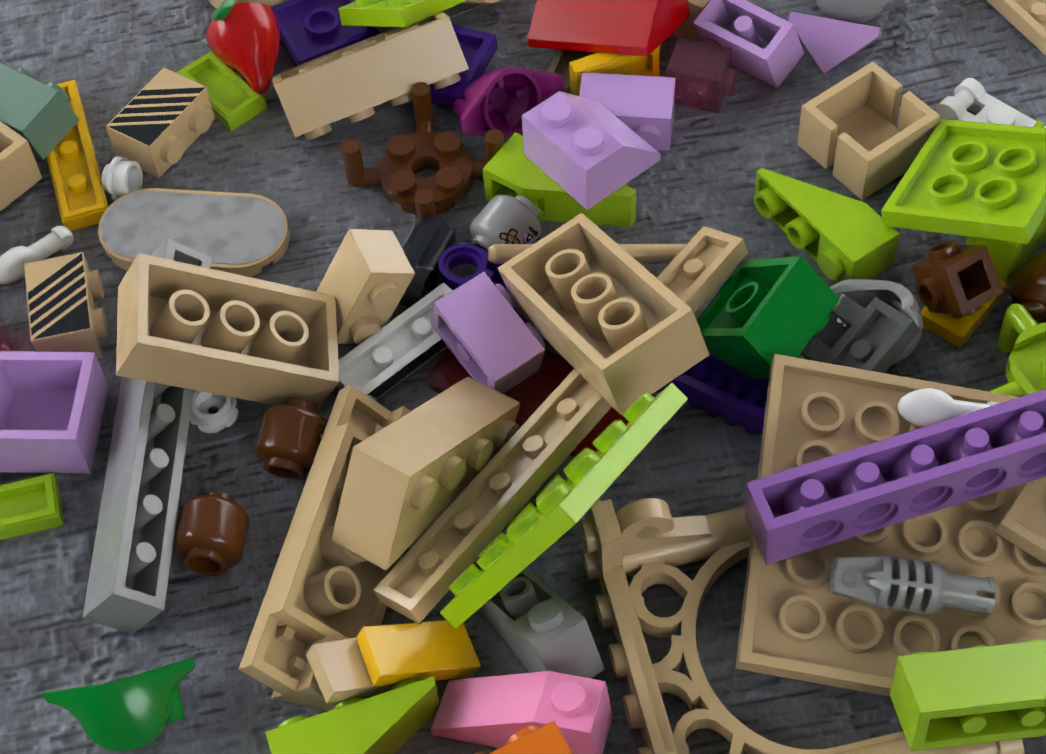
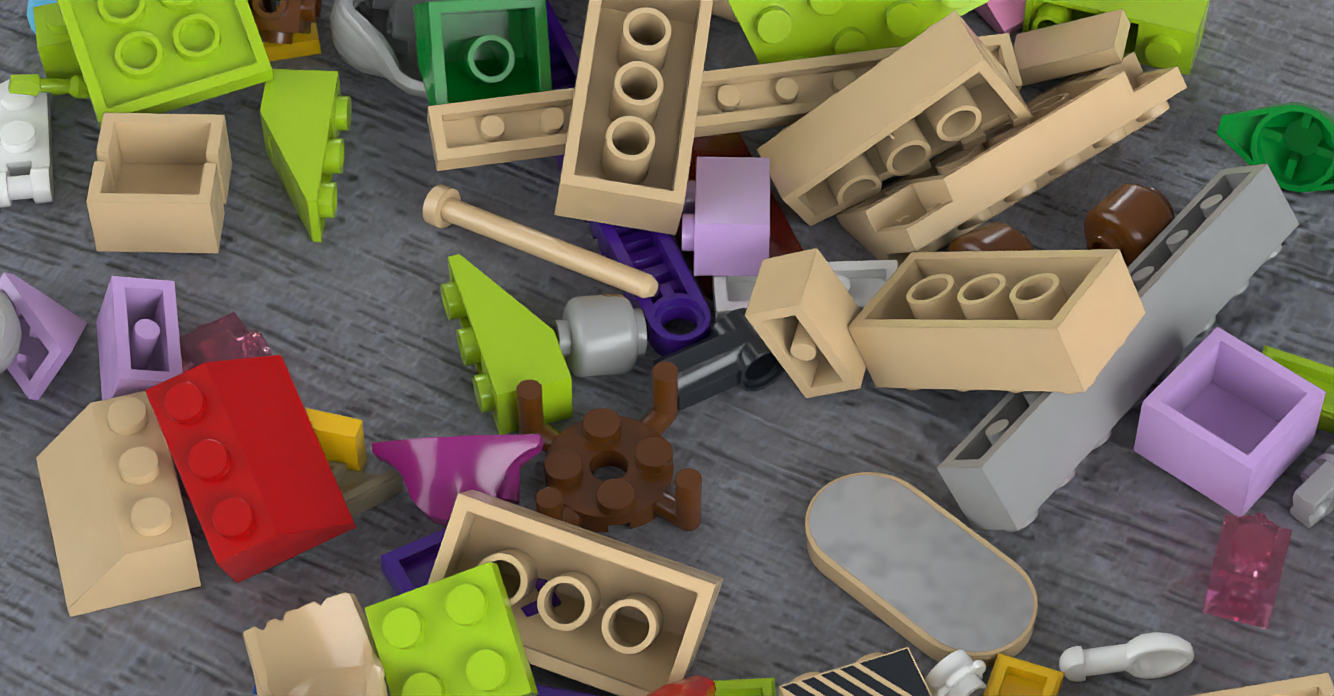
camera: 145 degrees left, 5 degrees down
tan brick [24,252,109,359] -> none
yellow tile [356,620,481,687] -> none
lavender slope [522,91,661,210] -> none
lavender brick [579,72,676,151] -> none

